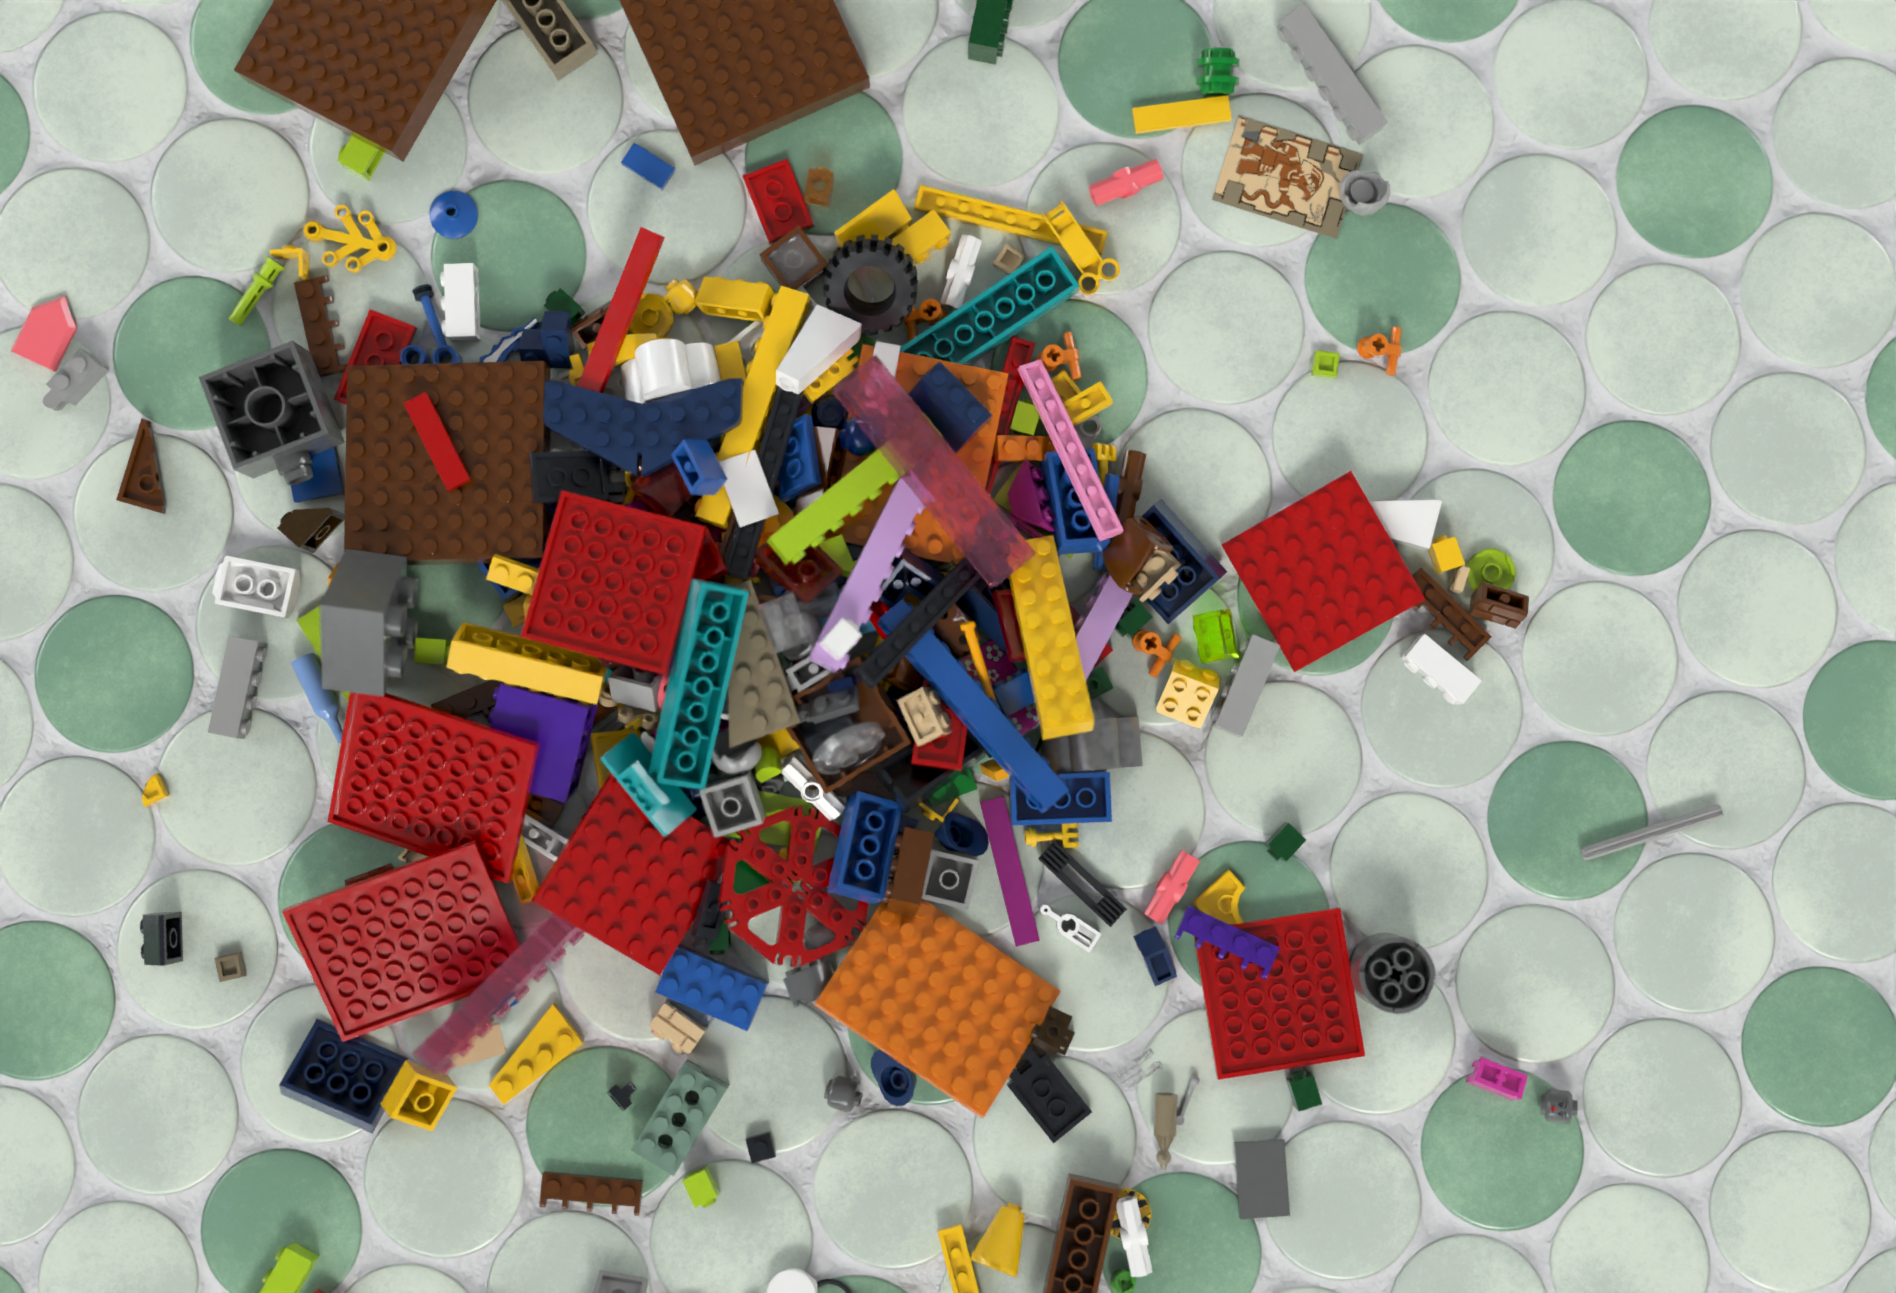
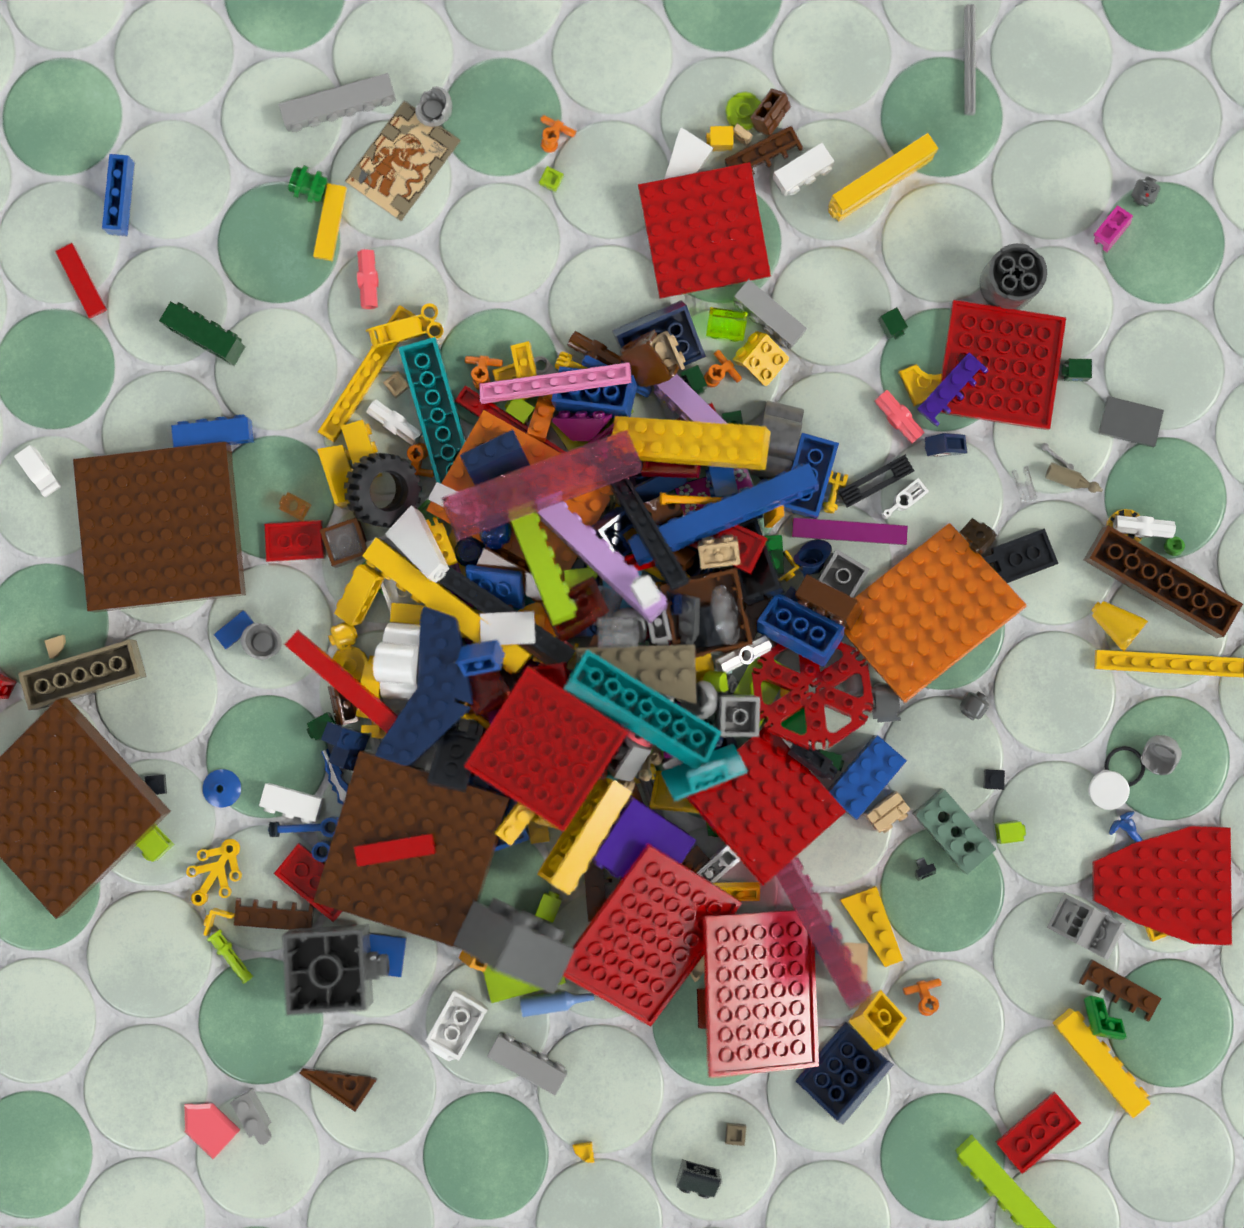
camera: 65 degrees left, 0 degrees up
dark brown slope [277,508,345,553] -> none
reddish brown hinge [539,1171,643,1216] -> none
dark blue piece [871,1049,917,1106] -> none
none -> black plate [144,774,167,795]
none -> blue brick [171,415,254,448]
none -> light grey piece [241,623,282,660]
none -> yellow brick [828,133,939,222]
none -> orange piece [903,978,942,1016]

